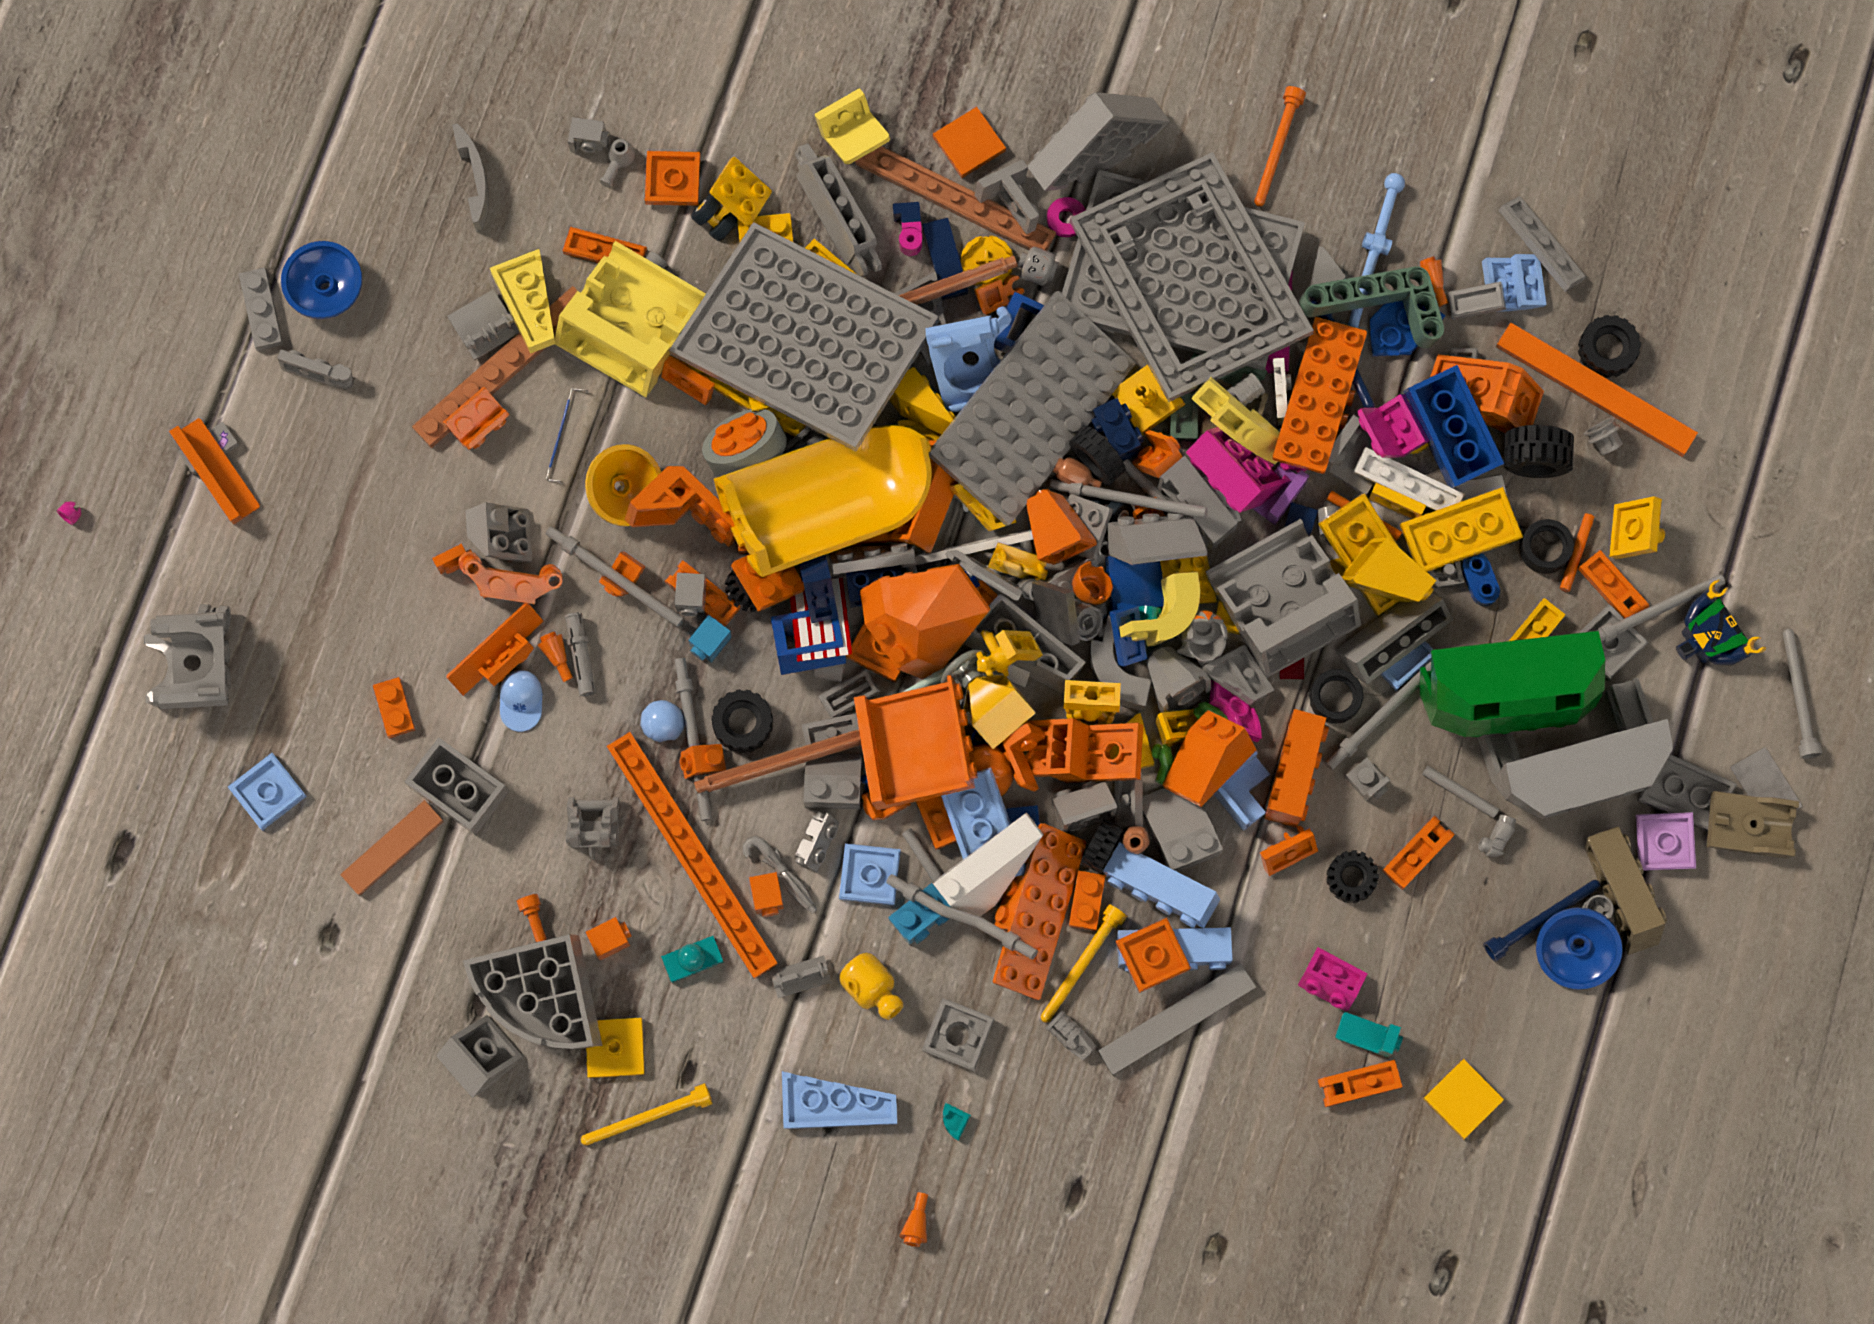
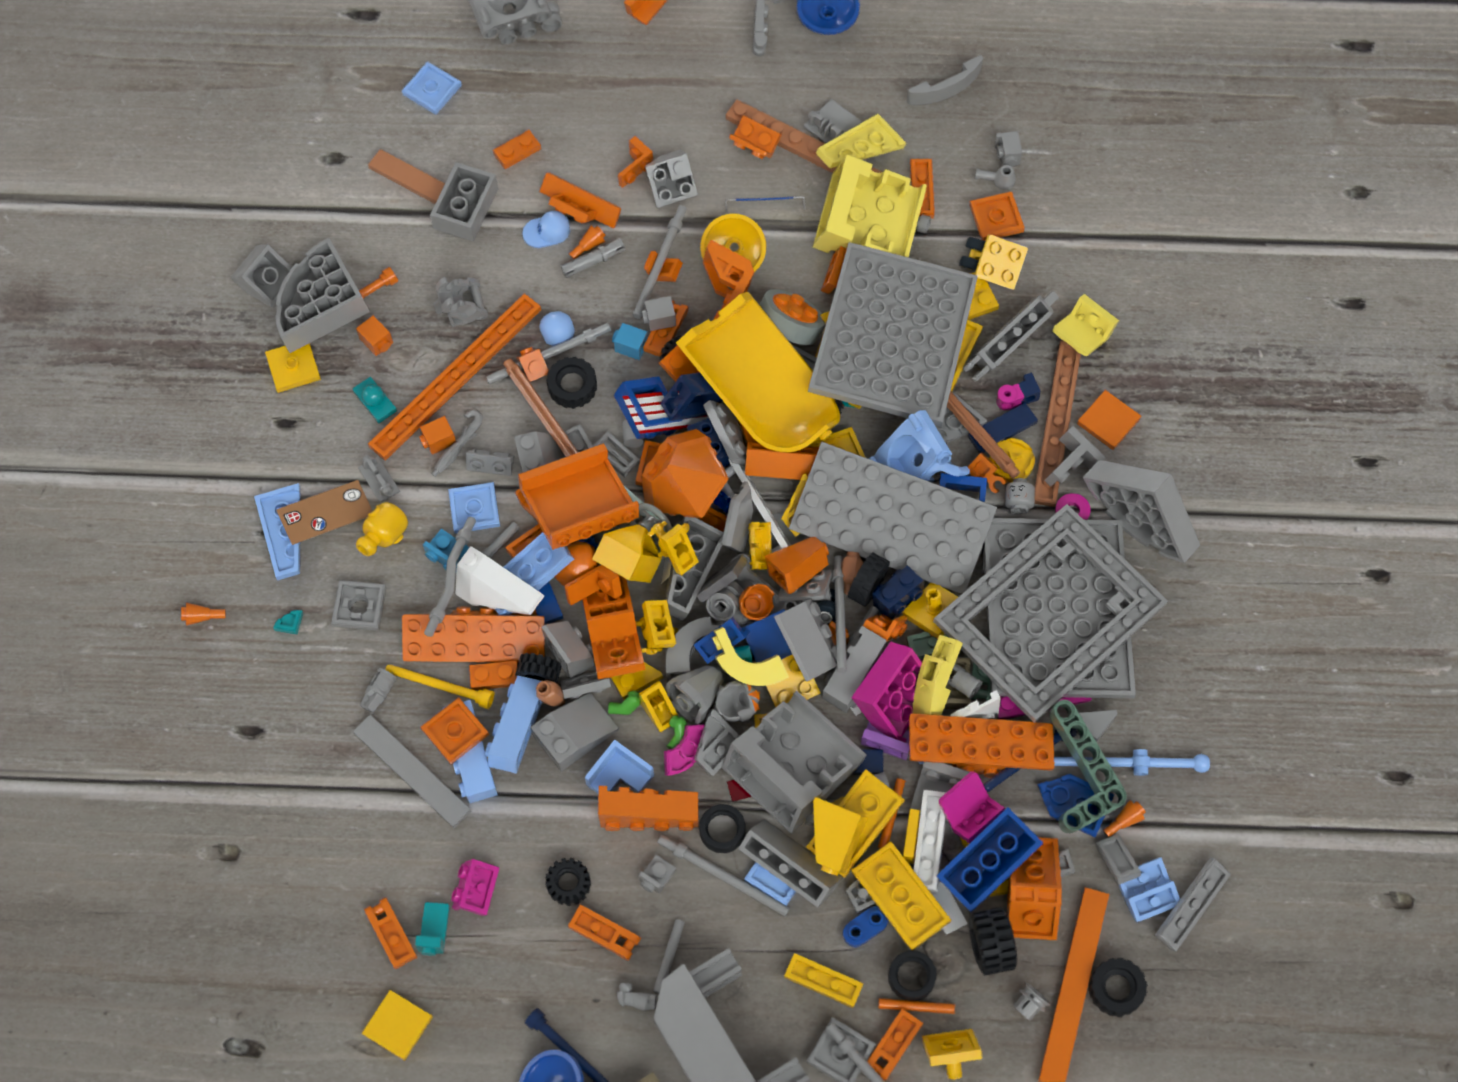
camera: 75 degrees right, 10 degrees down
orange plate [458,552,562,604] -> none
yellow piece [581,1083,713,1146] -> none
yellow slope [889,367,955,435] -> none
orange slope [1163,710,1257,807] -> none
orange piece [1254,86,1306,207] -> none
orange plate [1260,826,1318,876] -> none
green wedge [1420,631,1606,737] -> none
none -> medium nougat sticker [276,480,373,545]

